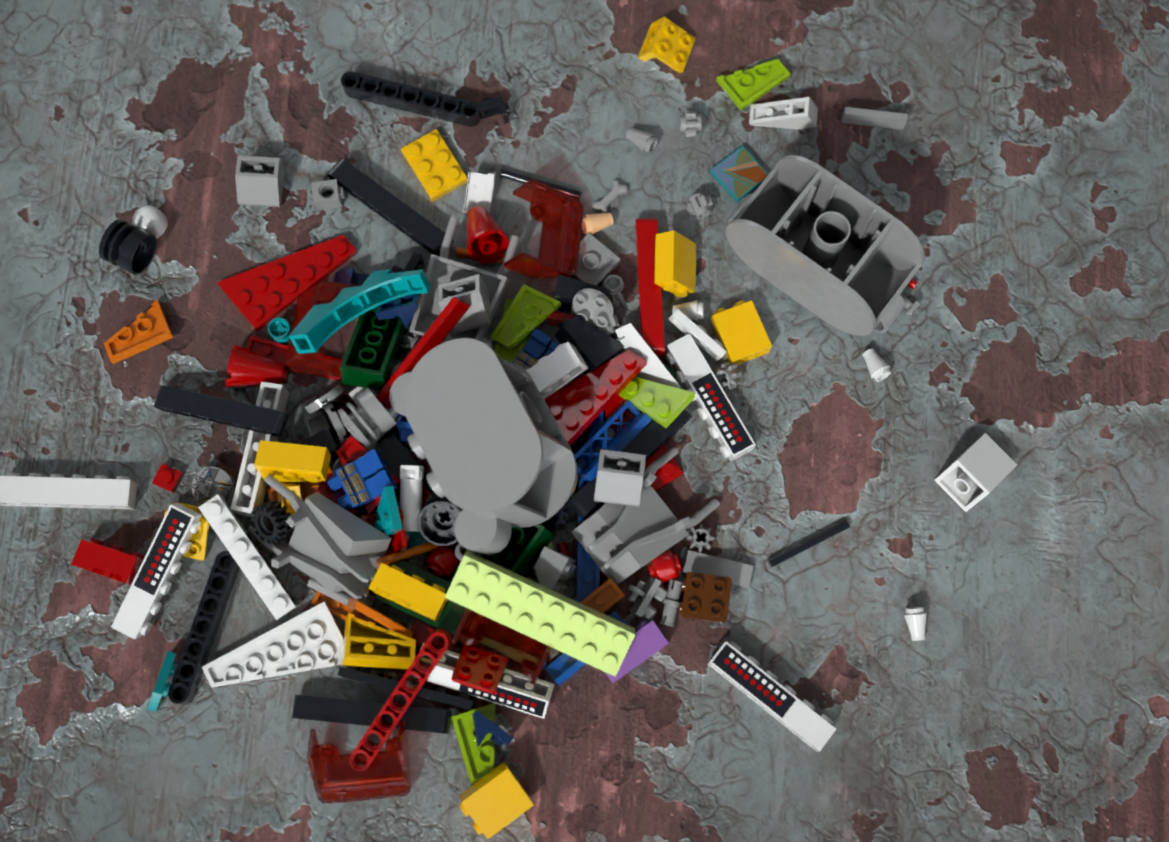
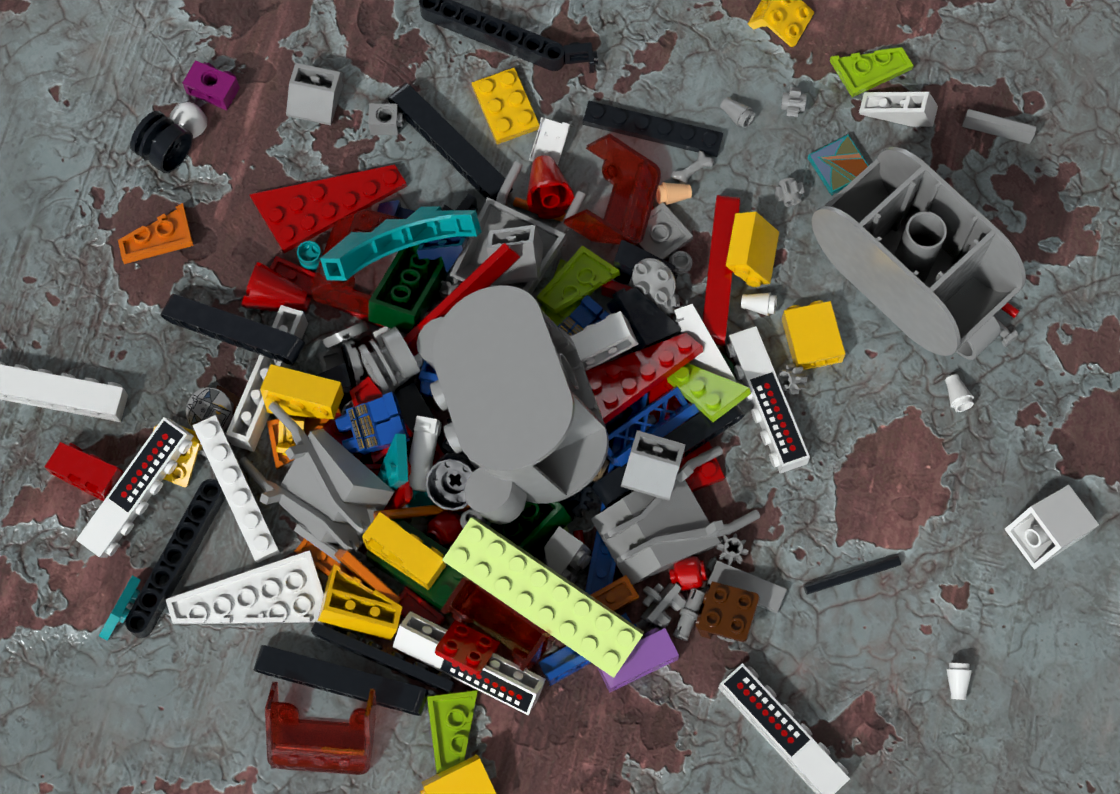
camera: 10 degrees right, 5 degrees down
red plate [152,464,184,493] -> none
black tyre [251,500,293,544] -> none
red beam [350,629,451,771] -> none
dark blue slope [472,710,513,748] -> none
black bar [500,169,582,200] -> none
white plate [668,309,727,362] -> none
none -> magenta brick [182,60,240,110]
none -> black plate [583,101,723,157]

